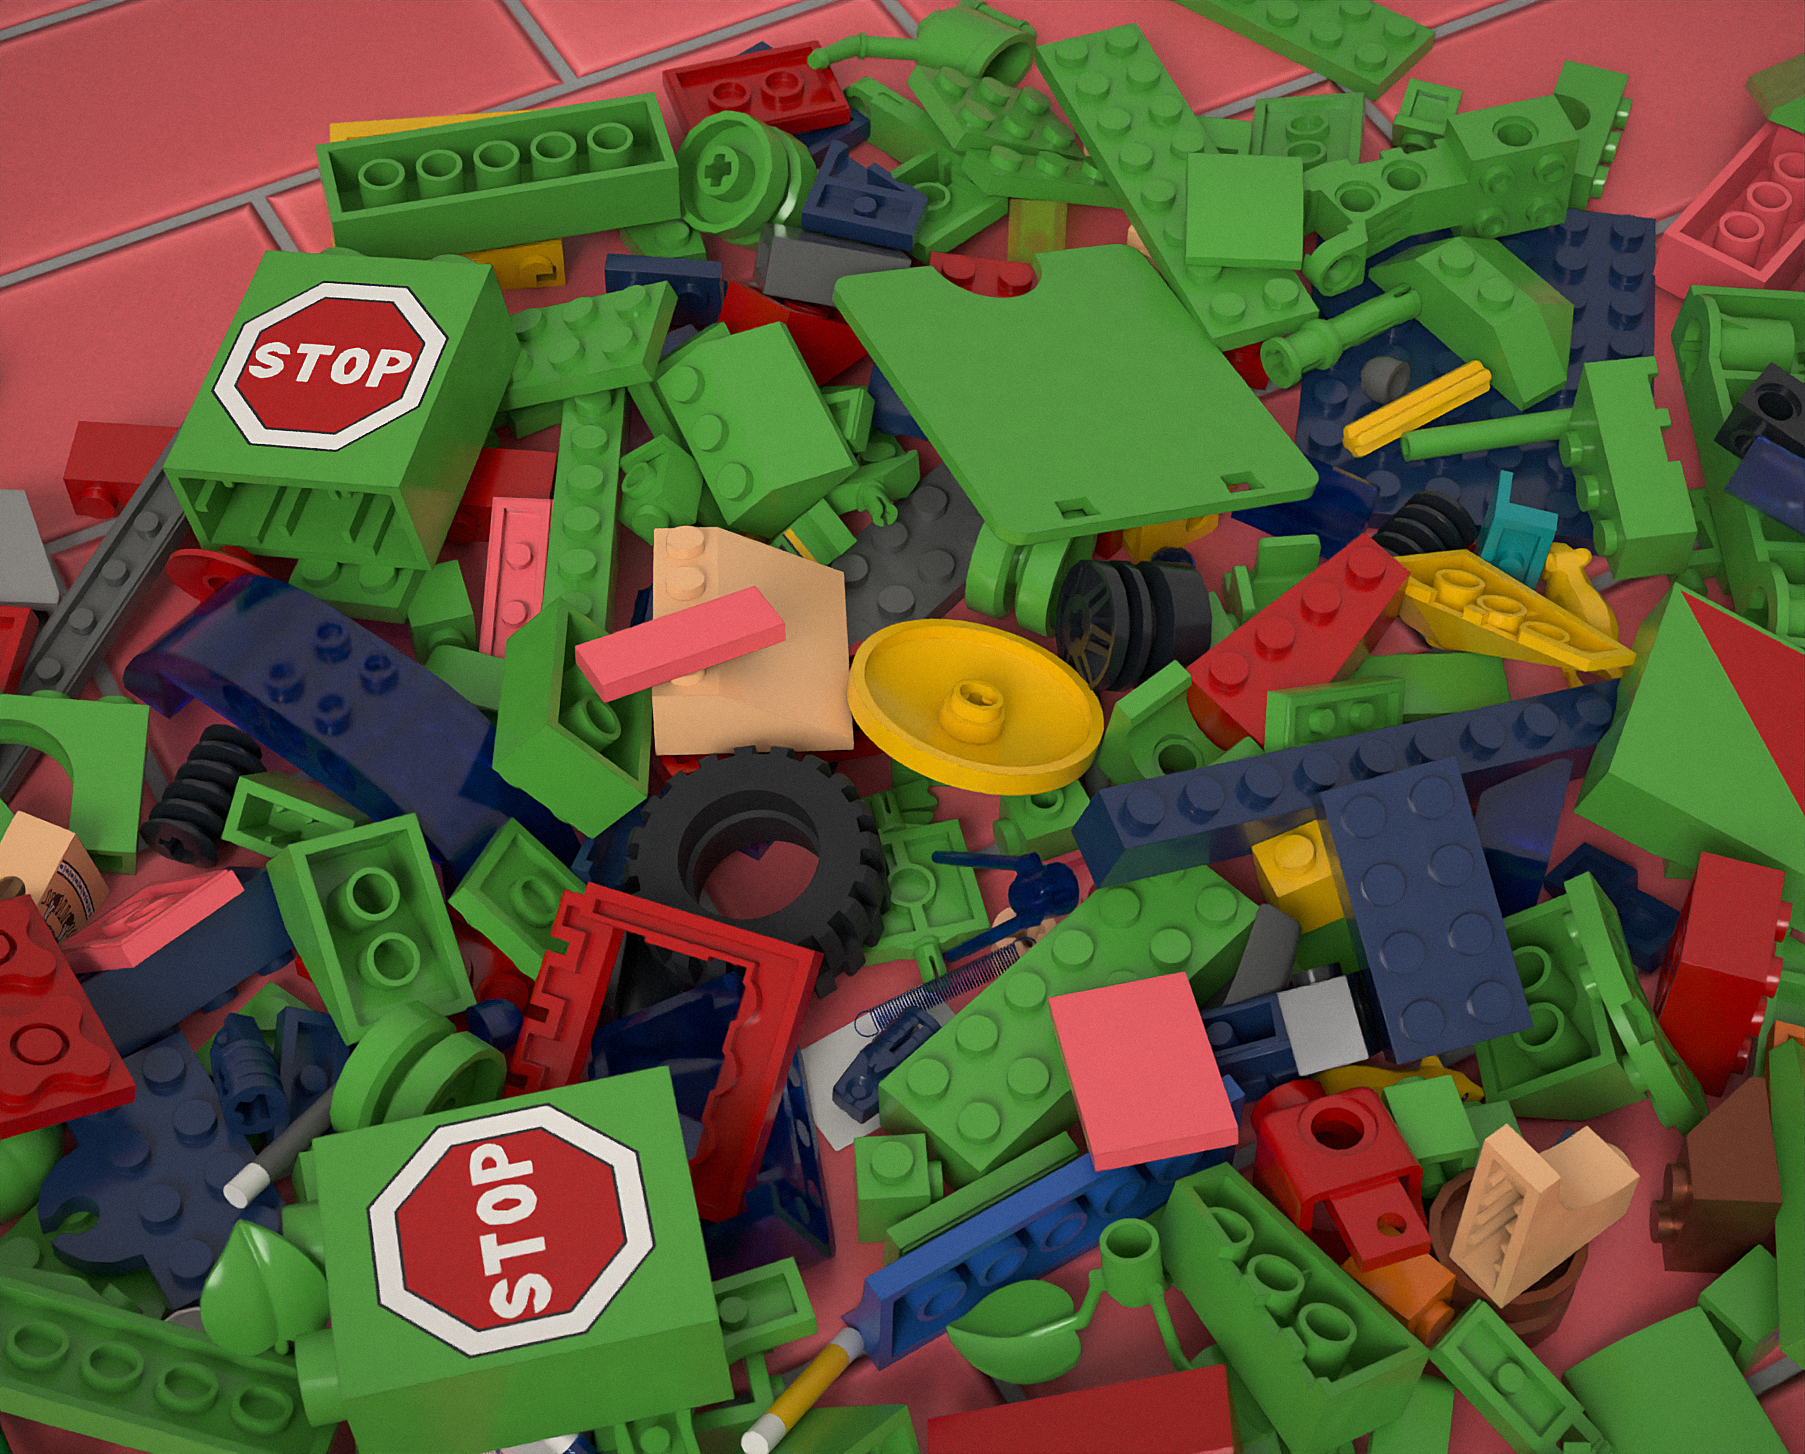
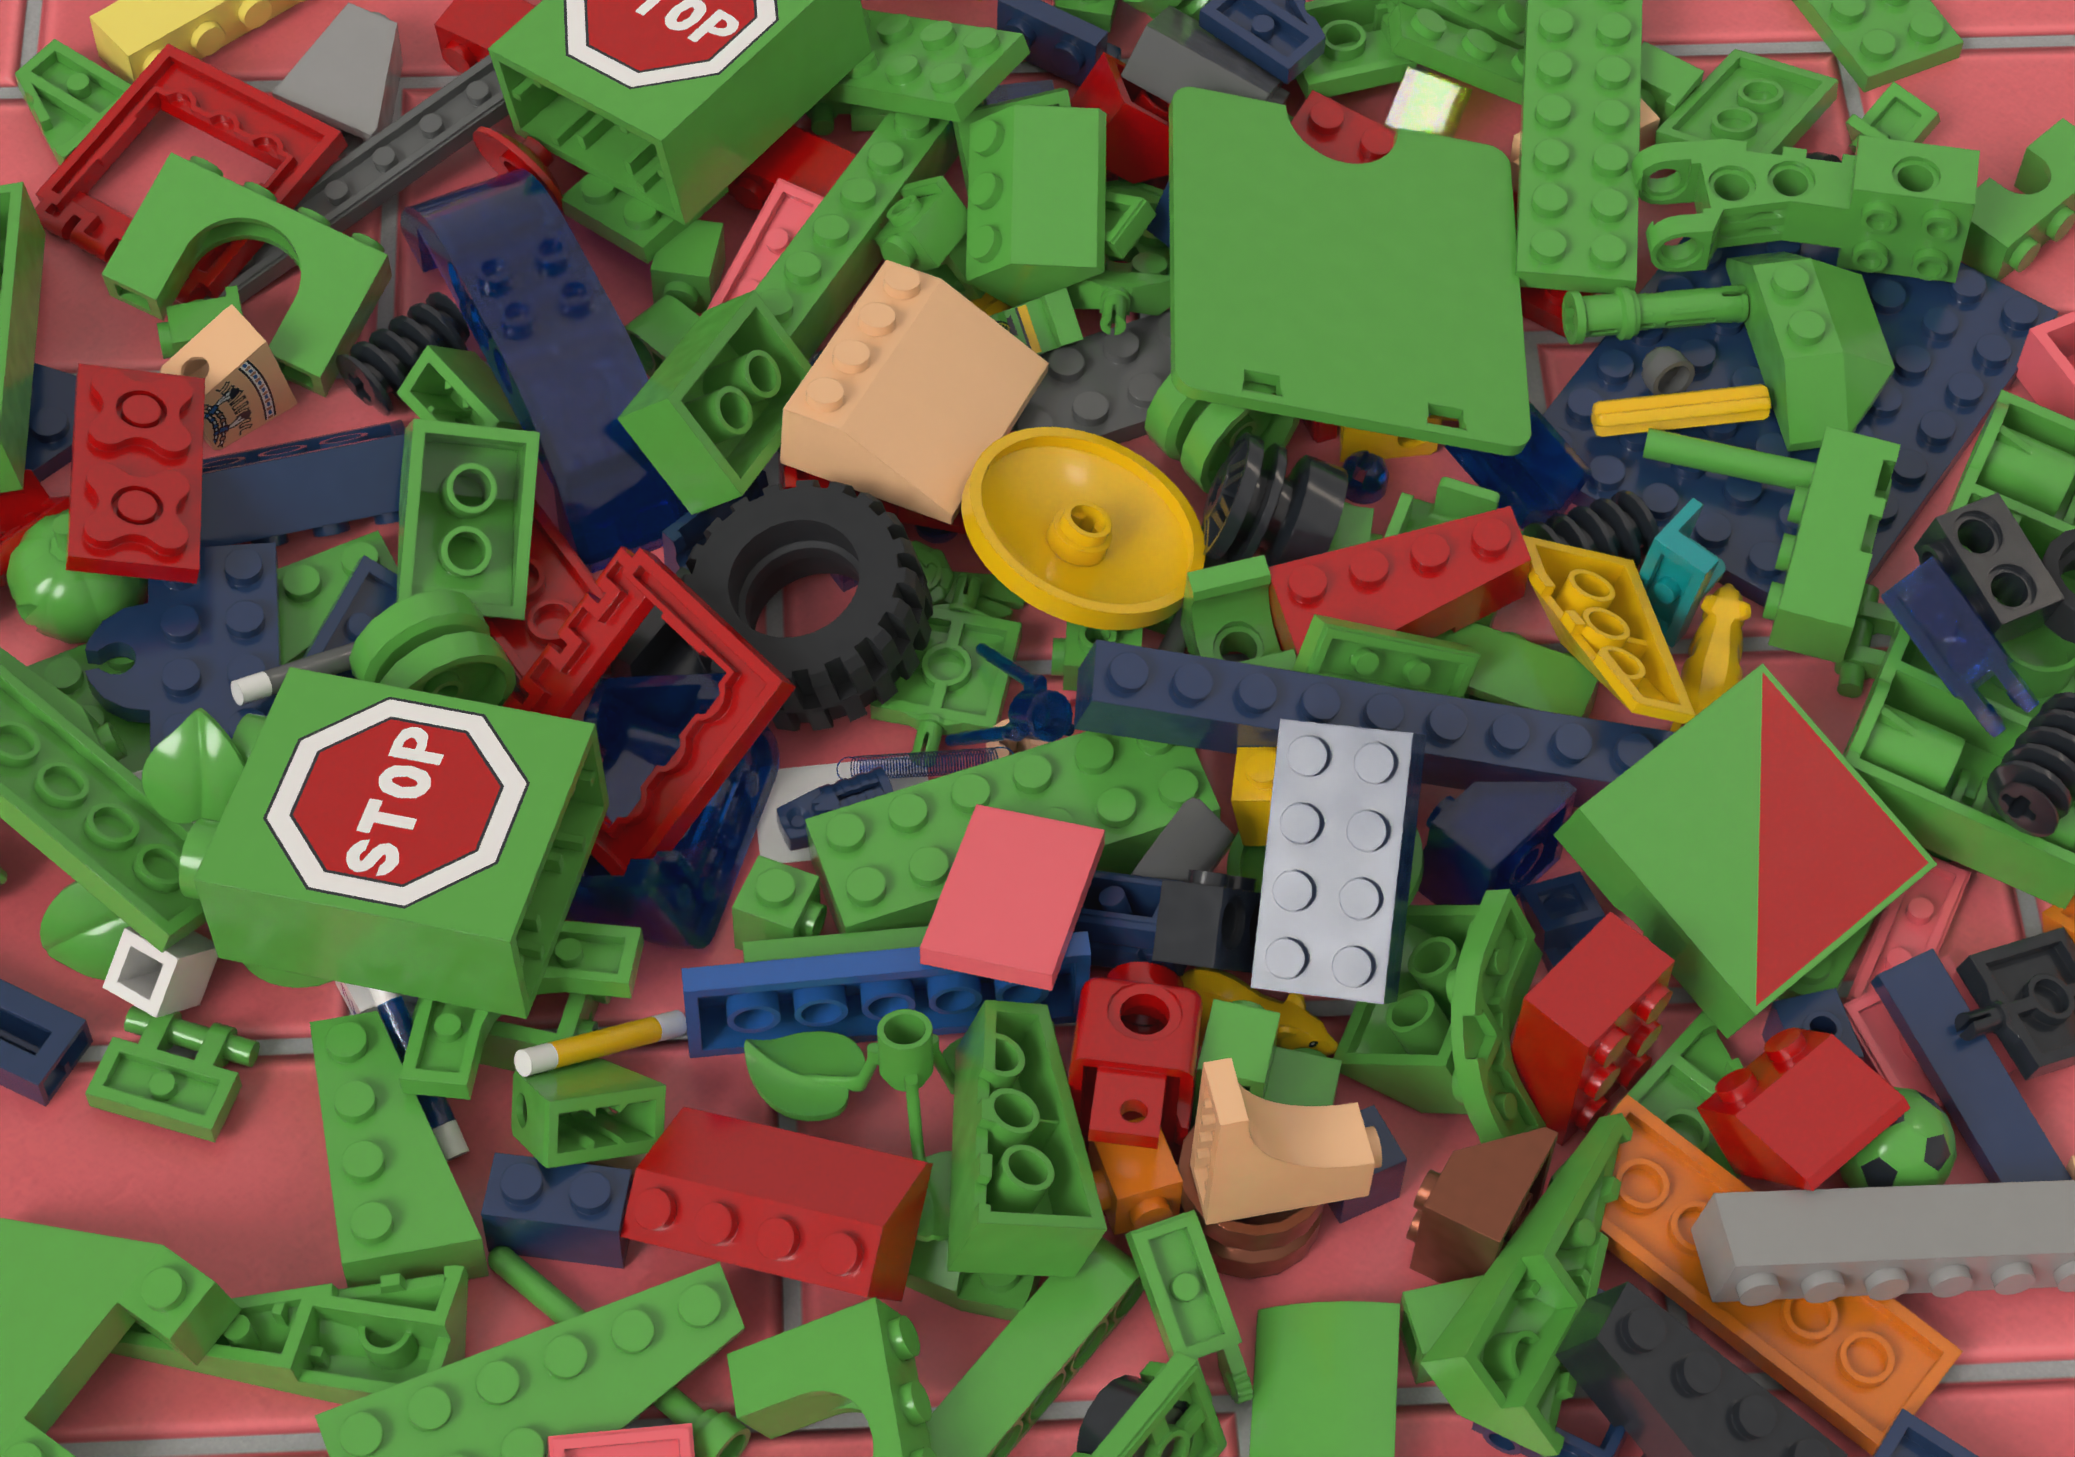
camera: 25 degrees right, 5 degrees up
coral tile [59,869,245,974] -> none
dark blue hinge [209,1012,288,1134] -> none
bright green plate [448,817,587,982] -> none
clear blue hinge [465,998,524,1053] -> none
coral tile [575,586,786,703] -> none
bright green slope [1184,152,1303,270] -> none

